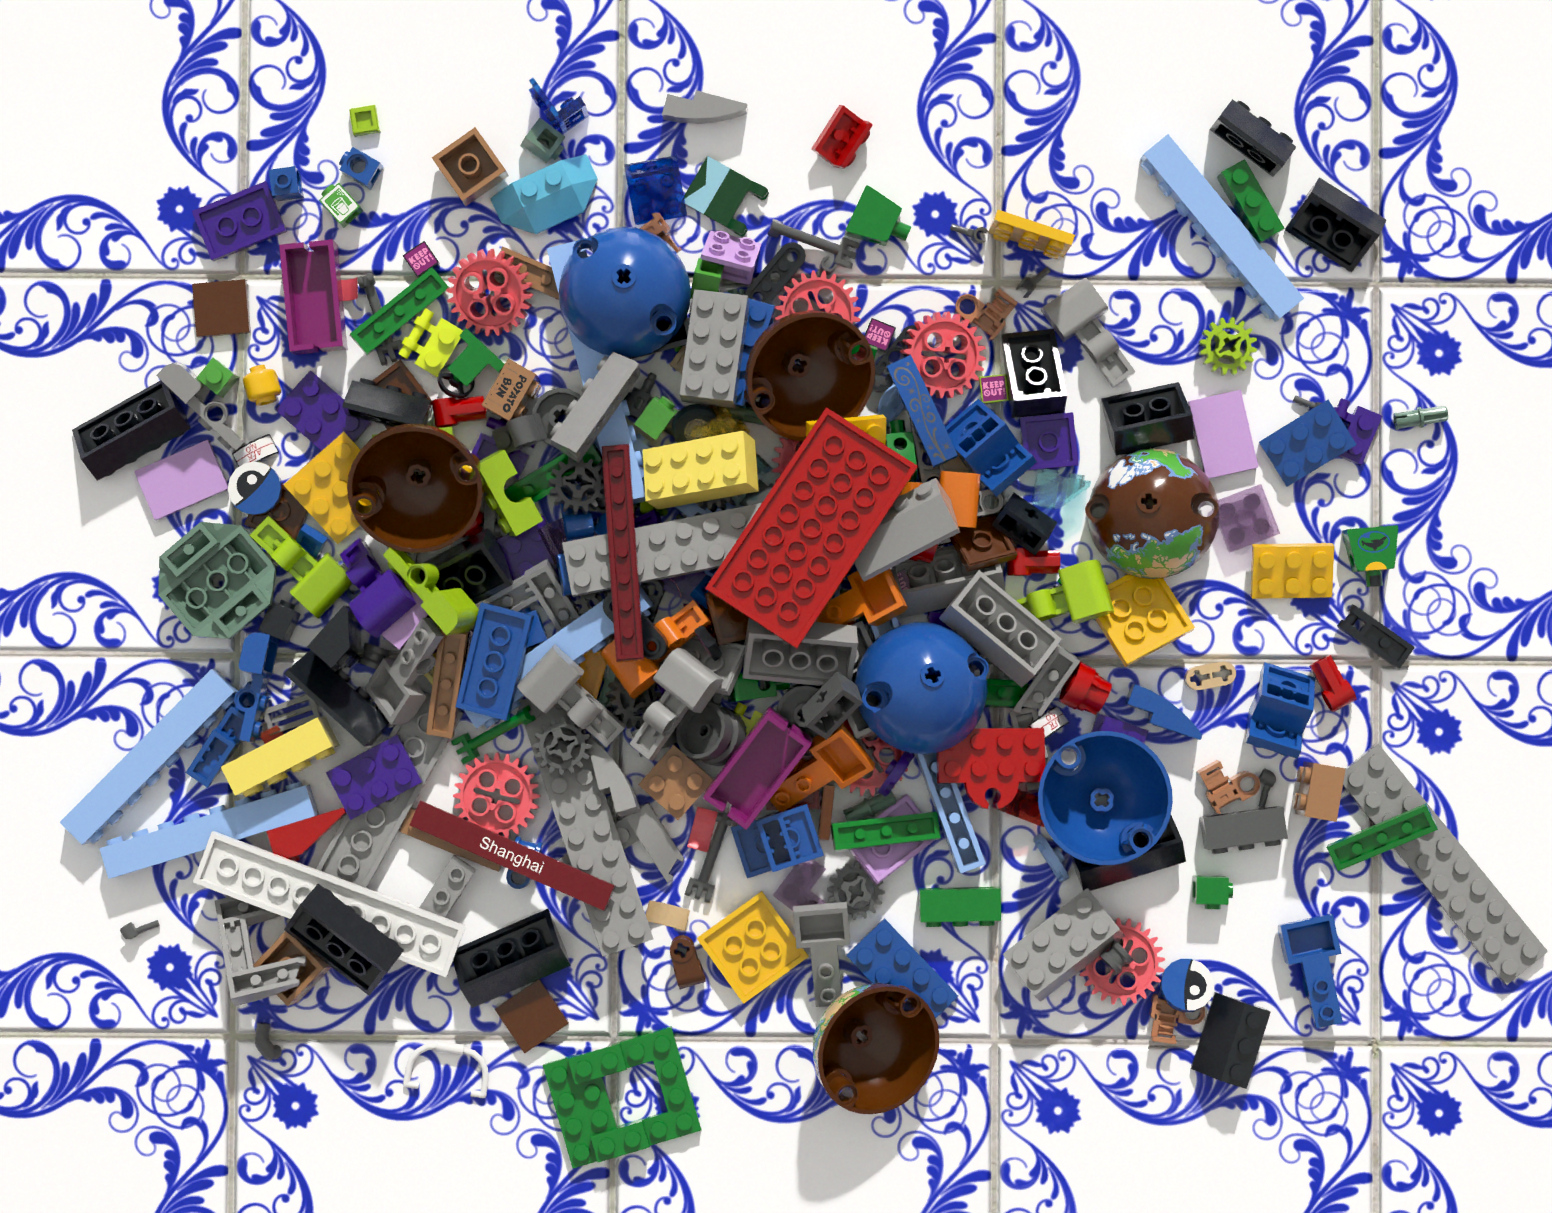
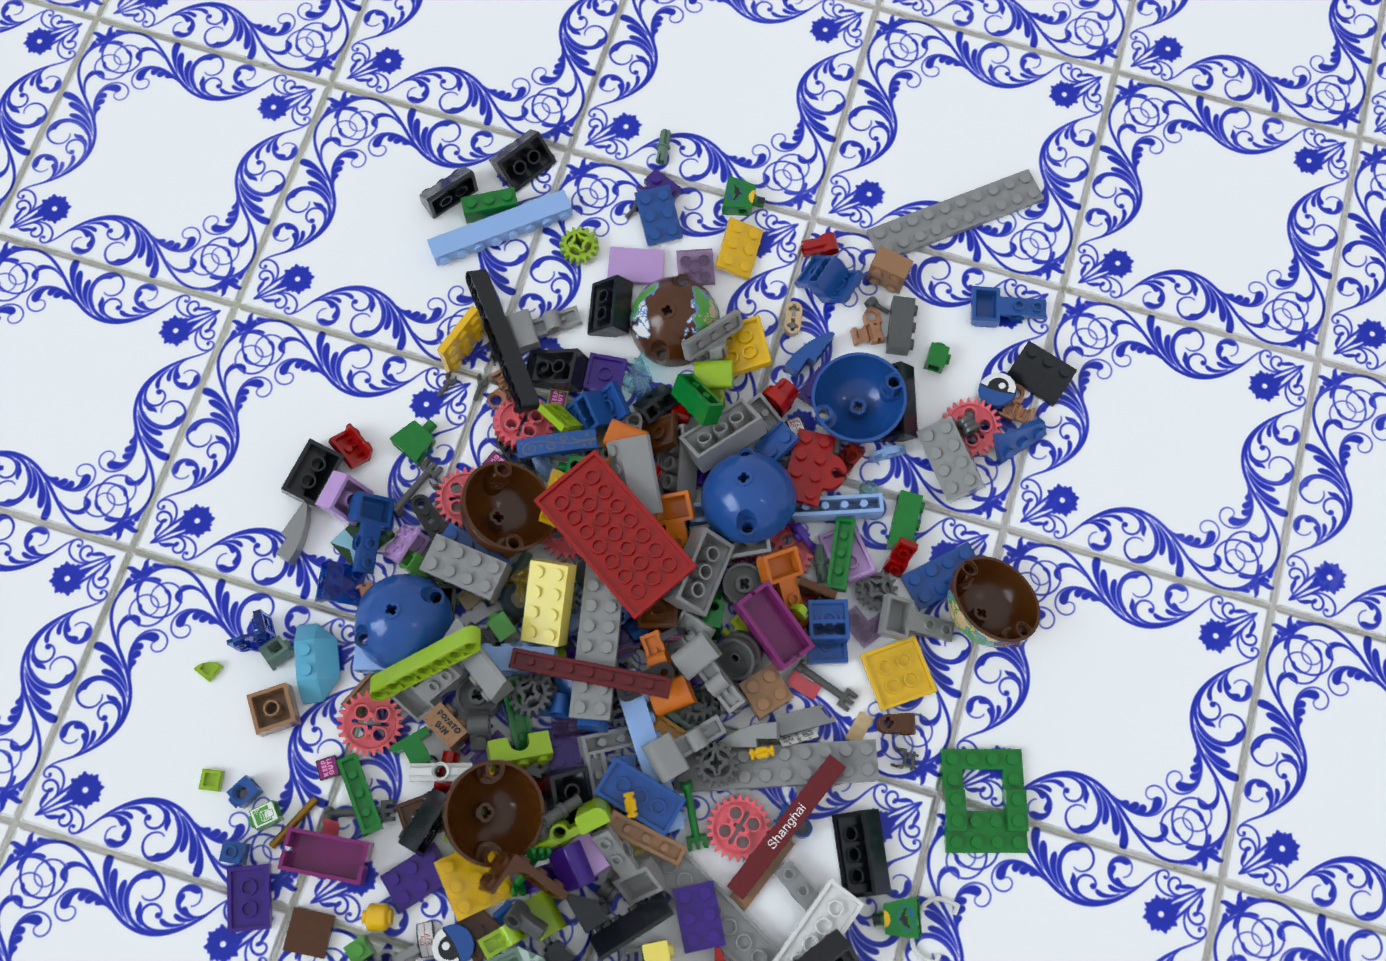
camera: 75 degrees left, 15 degrees down
neon yellow plate [398,308,463,377] -> none
reddish brown tile [495,979,569,1054] -> none
dark grey brick [801,671,863,740] -> none
green plate [1326,803,1438,871] -> none
black plate [1337,604,1415,669] -> none
none -> lime tile [194,662,224,682]
none -> pearl gold bar [269,796,319,850]
none -> black slope [281,438,345,507]
none -> lavender brick [315,470,374,526]
none -> blue plate [348,491,395,574]
none -> lime beam [369,625,481,701]
none -> light grey plate [390,664,464,723]
none -> white piece [409,762,473,783]
none -> black beam [465,269,539,412]
none -> dark grey hand [473,373,489,401]
none -> reddish brown bracket [478,851,569,901]
none -> dark grey piece [503,901,549,941]
none -> green hinge [510,847,551,897]
none -> lime plate [538,403,583,432]
none -> dark grey pin [541,794,583,828]
none -> yellow piece [623,791,638,818]
none -> green brick [671,373,725,426]
none -> light grey plate [681,310,744,361]
none -> yellow piece [749,745,775,760]
none -> blue plate [754,420,801,462]
none -> white sticker [778,728,819,747]
none -> lime tile [789,603,809,622]
none -> clear light blue tile [858,480,878,494]
none -> green torso [872,897,922,939]
none -> red slope [882,537,919,578]
none -> dark grey piece [890,746,919,771]
none -> blue wing [993,418,1047,464]

